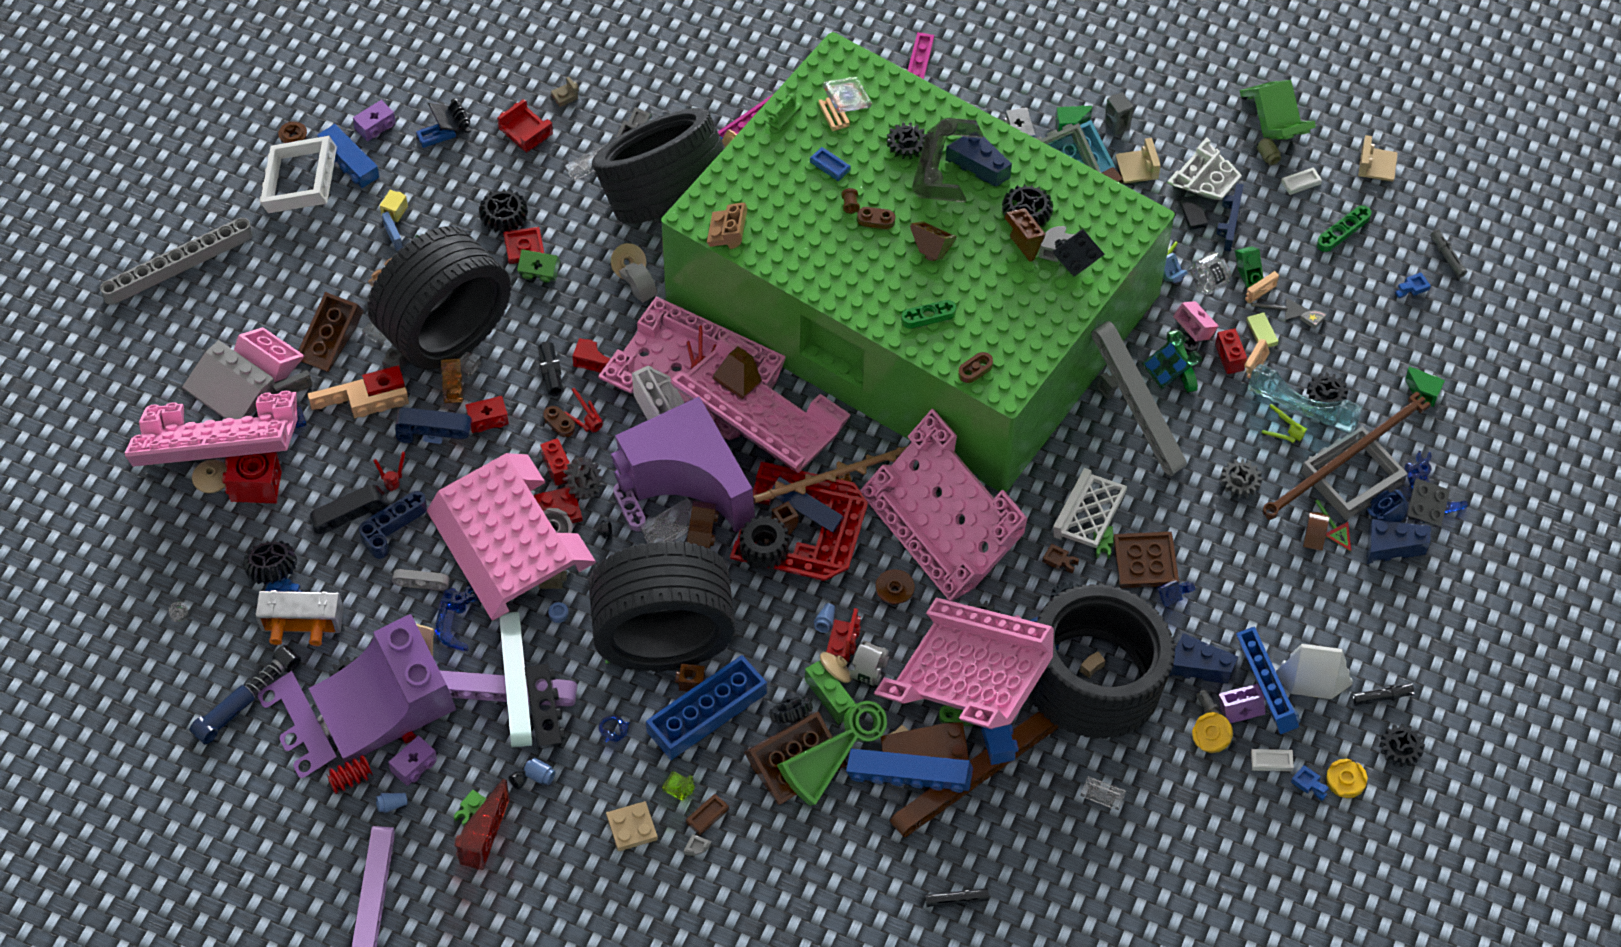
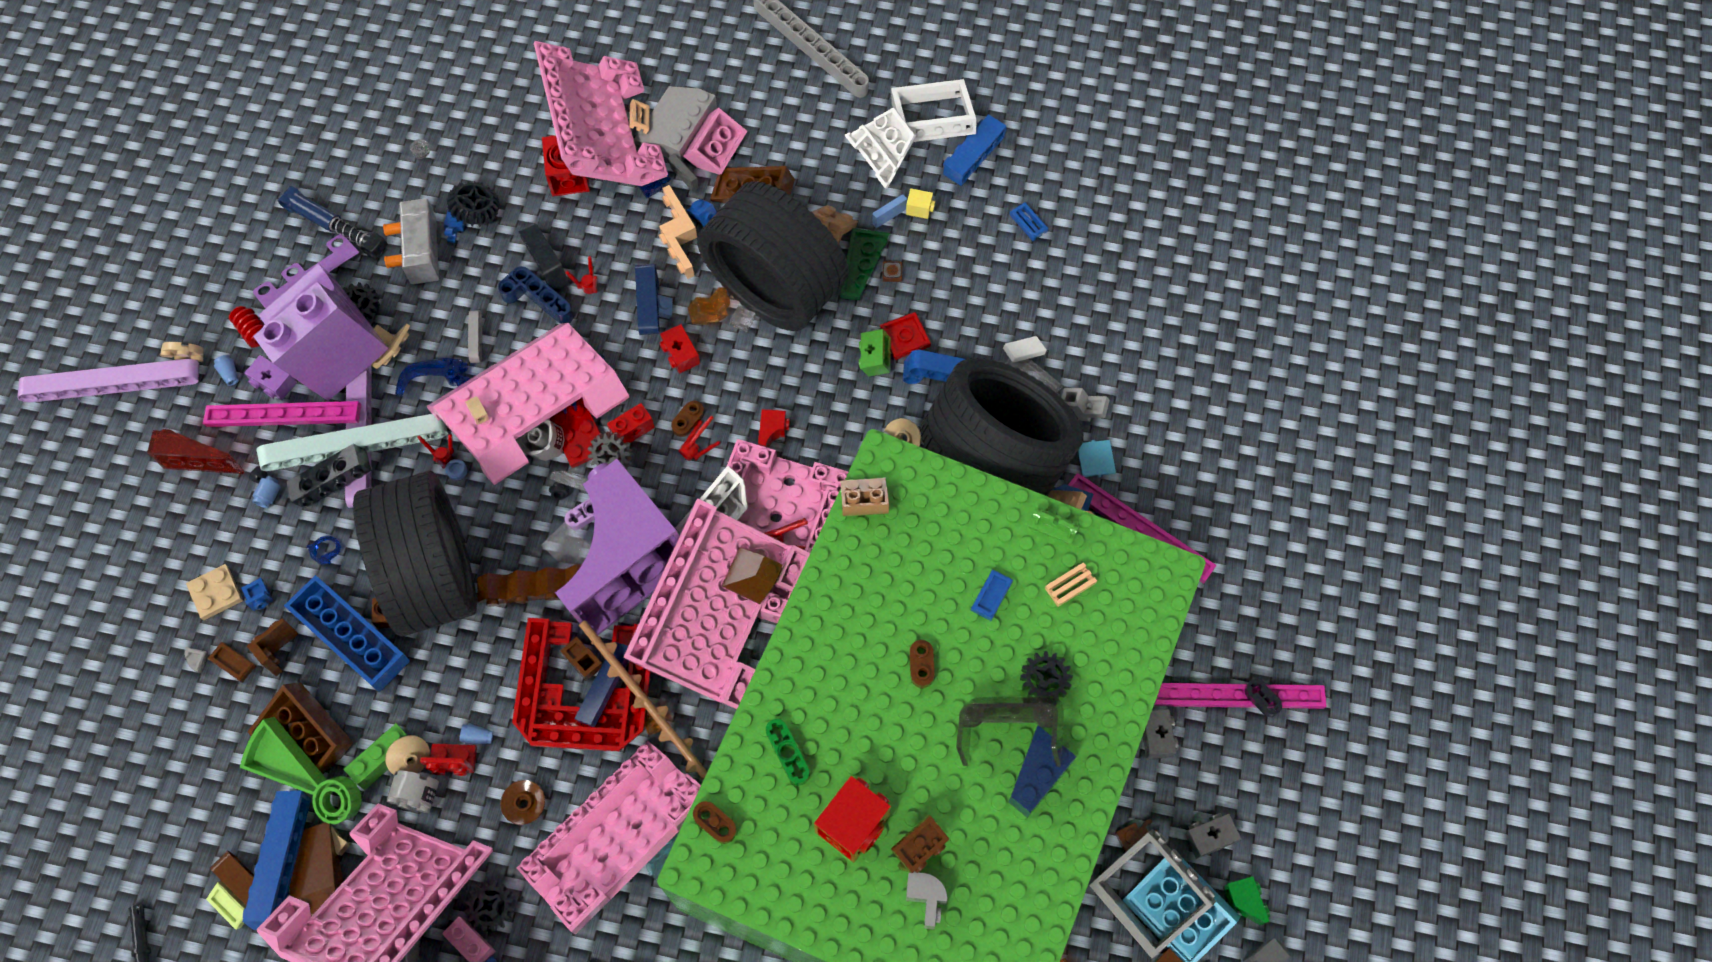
camera: 80 degrees right, 10 degrees up
reddish brown gear [278,122,307,143] -> none
medium lavender brick [353,100,396,141] -> none
red brick [362,365,405,397] -> none
black hinge [428,98,471,133] -> none
bright green plate [454,790,489,827] -> none
black gear [479,189,528,233] -> none
red panel [497,99,553,153] -> none
black piece [538,341,564,397] -> none
dark tan bracket [551,77,579,107] -> none
clear neon green bracket [662,771,695,801] -> none
black tyre [740,516,789,570] -> none
black gear [769,697,813,724] -> none
clear tile [823,77,872,113] -> none
reddish brown bush [841,188,860,214] -> none
reddish brown slope [910,221,957,261] -> none
black gear [1002,183,1053,227] -> none
black hinge [1052,229,1105,277] -> none
none -> tan plate [160,342,204,362]
none -> dark pink plate [203,401,362,427]
none -> yellowish green tile [206,881,246,930]
none -> blue bracket [241,578,273,611]
none -> reddish brown bracket [247,618,298,676]
none -> red plant [417,434,455,469]
none -> tan piece [465,396,489,425]
none -> clear tile [550,469,588,492]
none -> light nougat tile [629,99,650,134]
none -> blue bracket [686,199,717,227]
none -> red brick [814,776,891,863]
none -> white wedge [845,108,916,189]
none -> blue beam [903,350,965,384]
none -> white tile [1003,336,1047,363]
none -> black beam [1244,679,1282,717]

